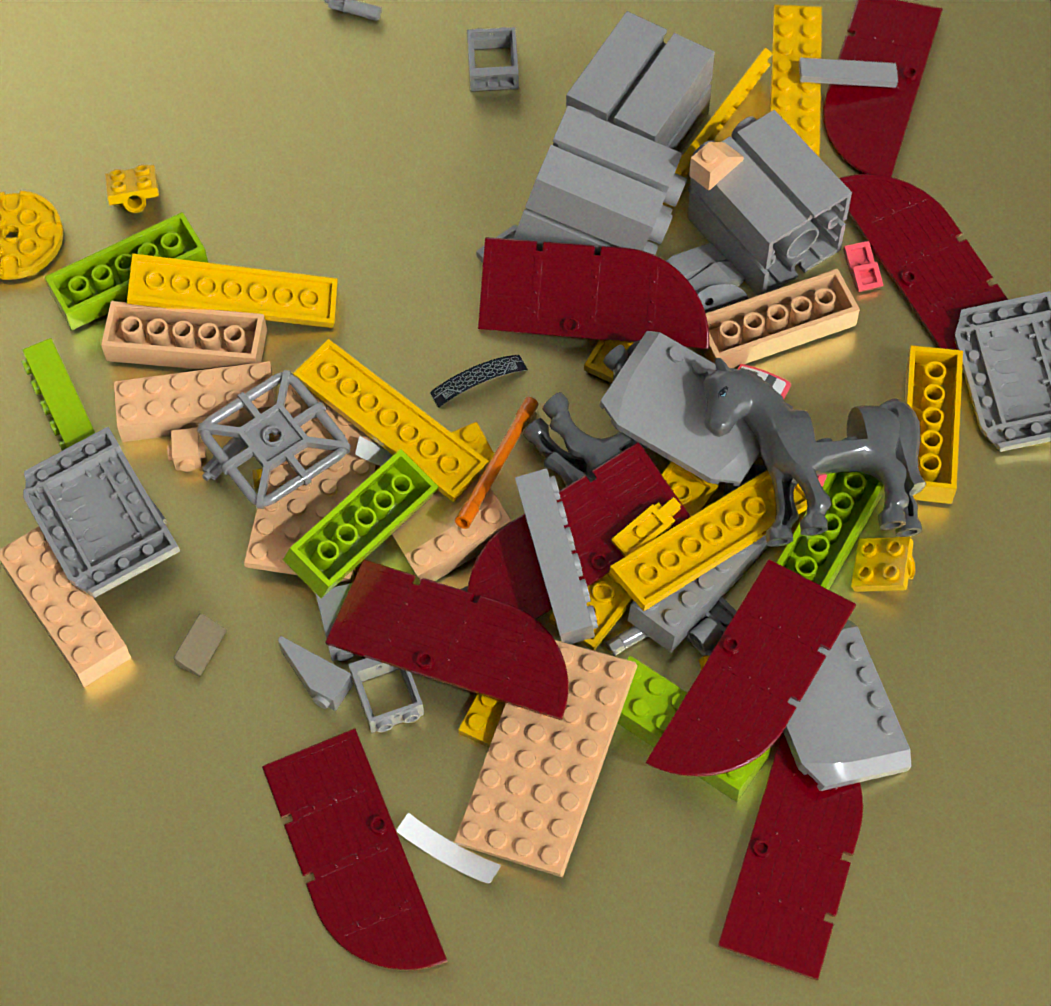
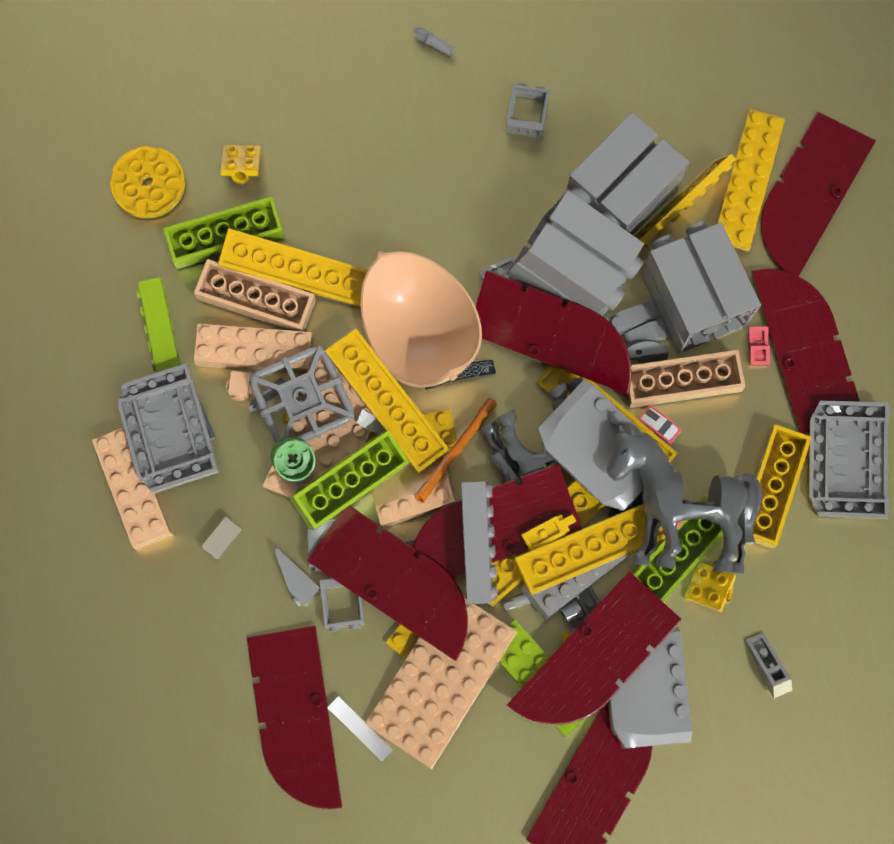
camera: 10 degrees right, 15 degrees up
light nougat slope [689,142,744,191] -> none
light grey tile [798,58,898,88] -> none
none -> bright green wheel [270,436,316,482]
none -> light nougat windscreen [361,251,482,388]
none -> light grey slope [746,633,792,698]

